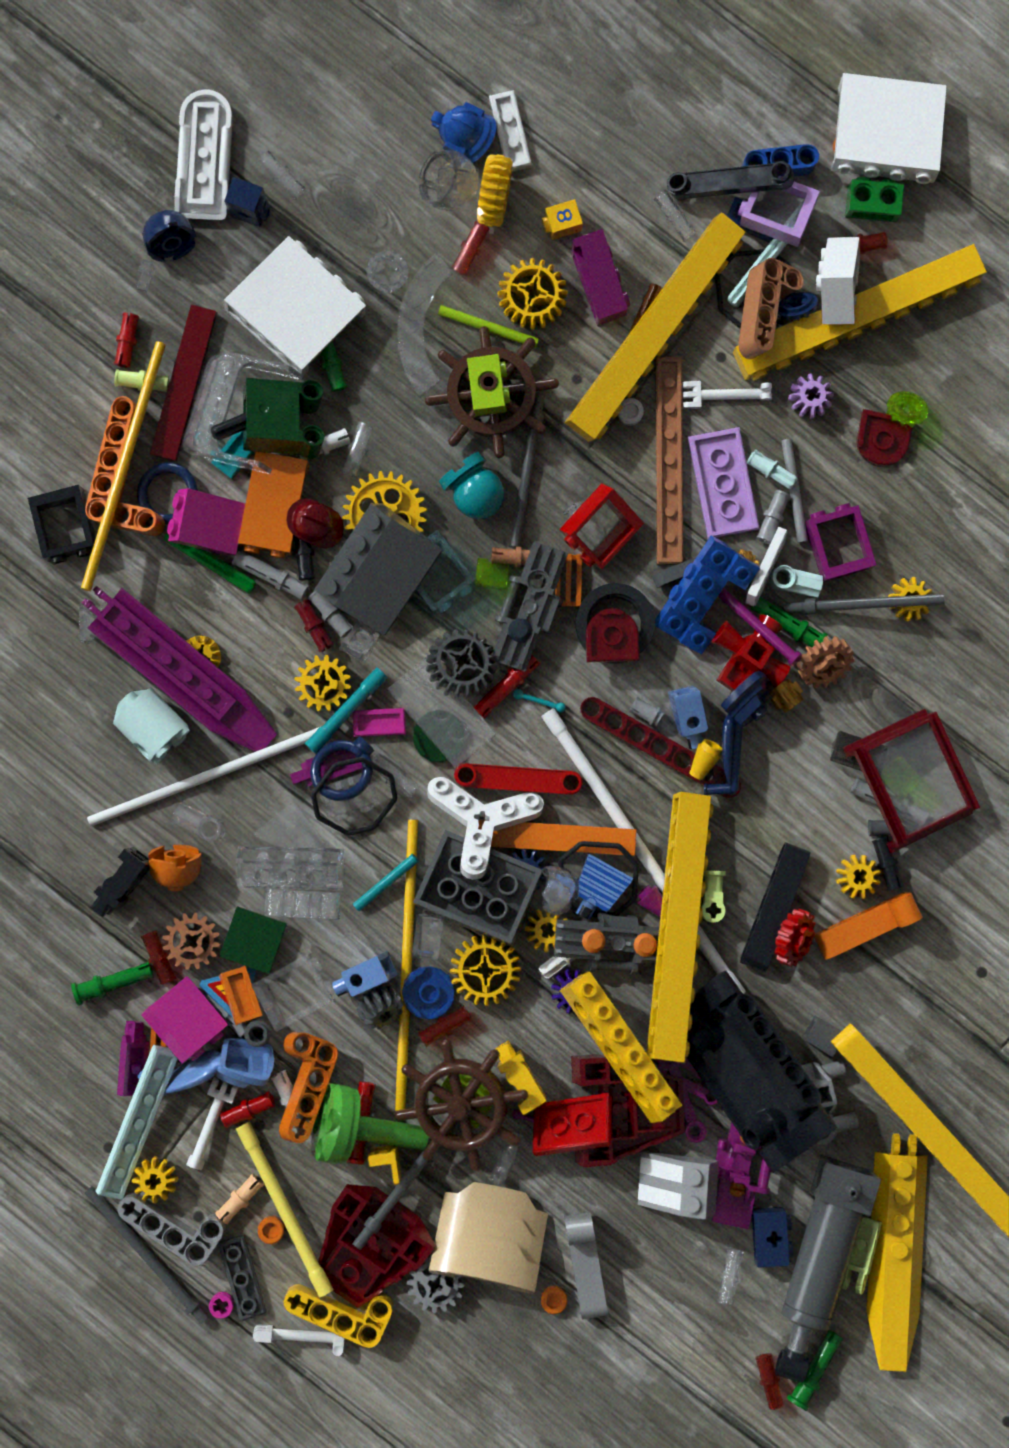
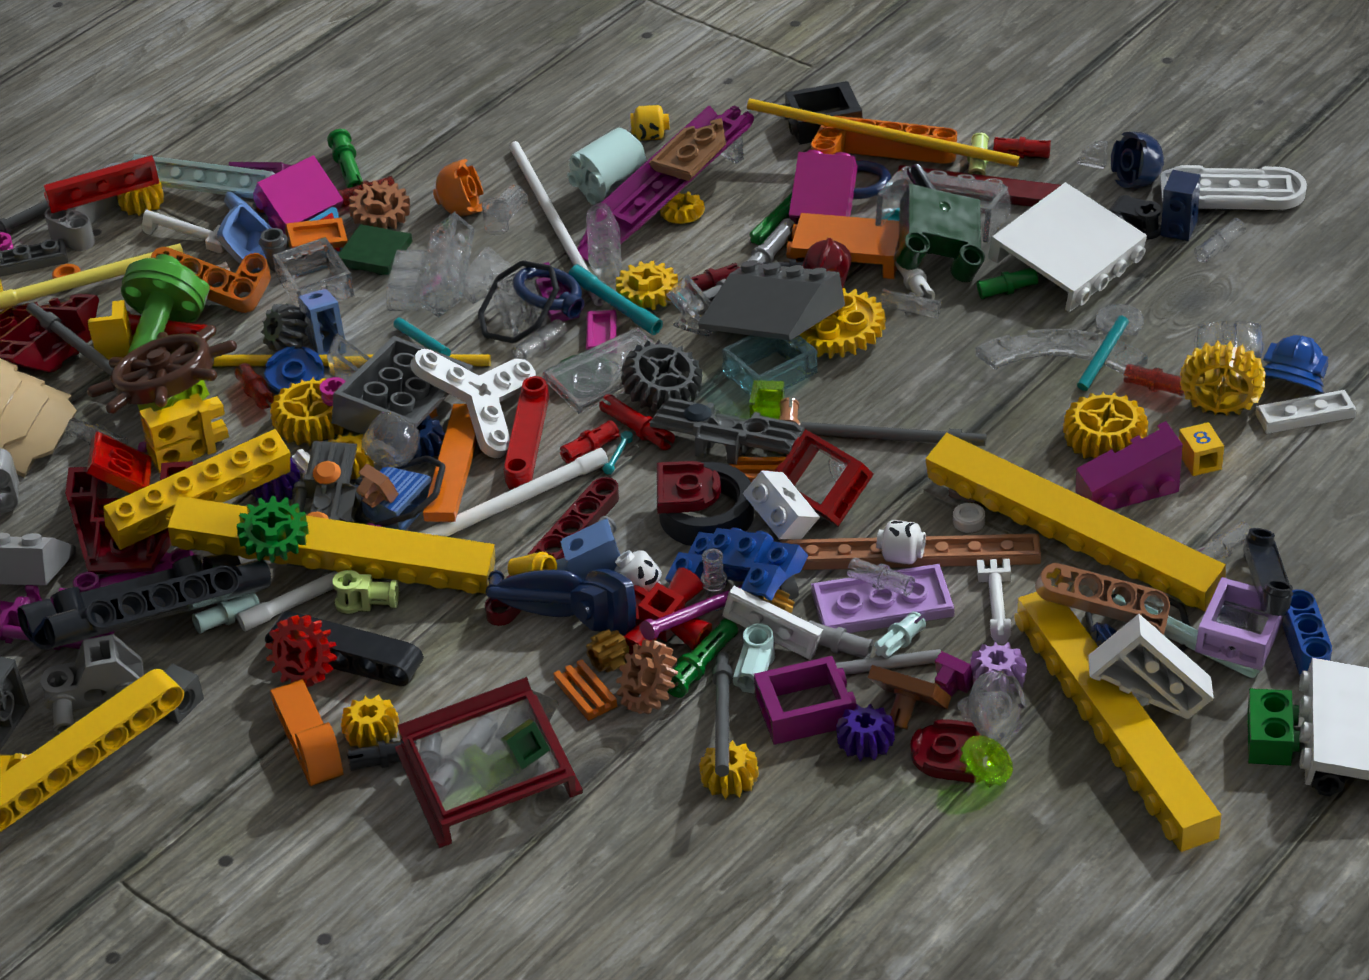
camera: 100 degrees right, 45 degrees down
black hips [90,847,149,917] -> none
light nougat pin [215,1173,264,1224] -> none
red pin [220,1091,276,1128] -> none
reddish brown brick [425,326,559,458] -> none
lime piece [438,305,539,348] -> none
teal tile [439,452,504,520] -> none
clear red pin [857,232,888,255] -> none
none -> red panel [44,155,159,213]
none -> green gear [236,496,309,563]
none -> dark pink bush [320,377,346,406]
none -> nougat tile [356,464,399,508]
none -> dark green tile [501,719,550,770]
none -> orange tile [553,659,618,721]
none -> red pin [560,420,620,464]
none -> clear beam [586,203,622,285]
none -> white head [614,550,662,591]
none -> yellow head [630,105,670,141]
none -> medium nougat tile [649,118,726,181]
none -> clear pin [701,549,728,611]
none -> white brick [742,471,820,540]
none -> dark purple gear [836,703,895,762]
none -> clear pin [847,557,915,597]
none -> dark orange tile [868,665,951,730]
none -> white head [876,520,926,565]
none -> magenta tile [935,651,973,697]
none -> clear tile [957,671,1026,741]
none -> teal bar [1077,315,1129,391]
none -> black piece [1109,195,1161,240]

